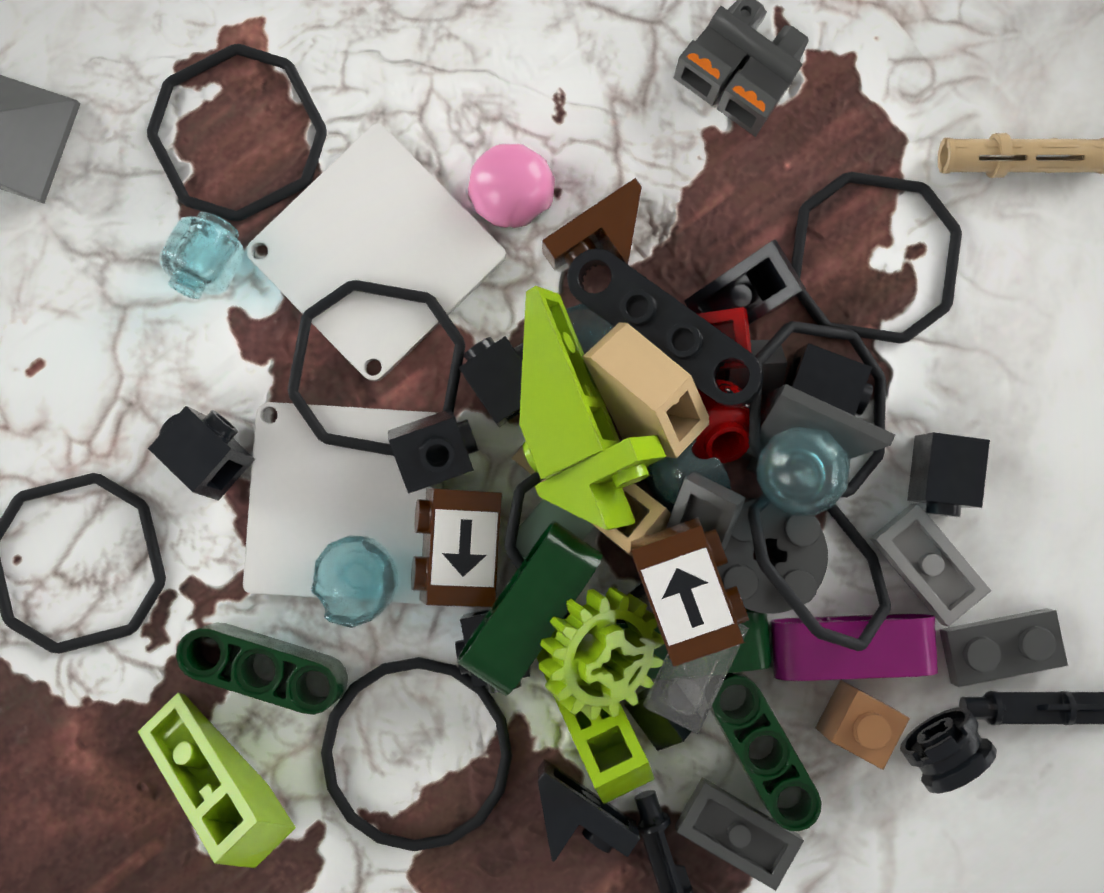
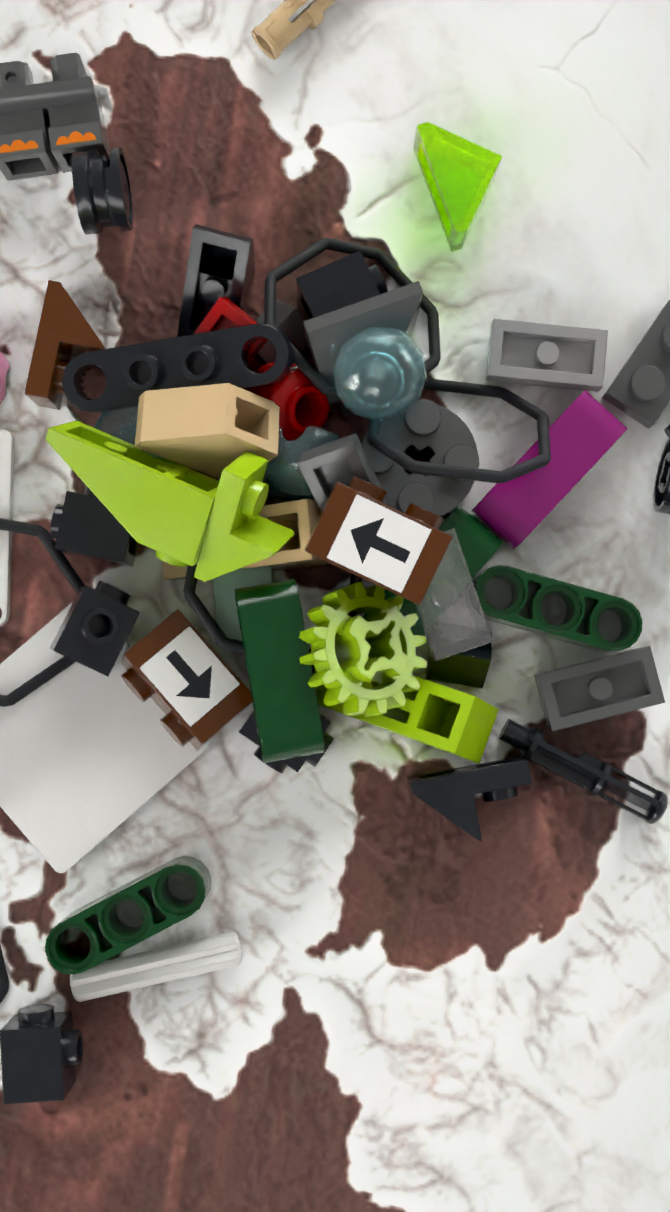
camera: 45 degrees left, 0 degrees up
lime slope [138,692,296,868] -> none
clear light blue hair [311,535,399,628] -> none
black piece [321,657,513,851] -> none
black piece [791,172,962,344] -> none
medium nougat brick [815,680,910,770] -> none
black brick [907,432,990,517] -> none
none -> black brick [0,1004,83,1104]
none -> white axle [70,932,243,1002]
none -> black wheel [72,147,133,235]
none -> clear neon green slope [413,122,502,252]

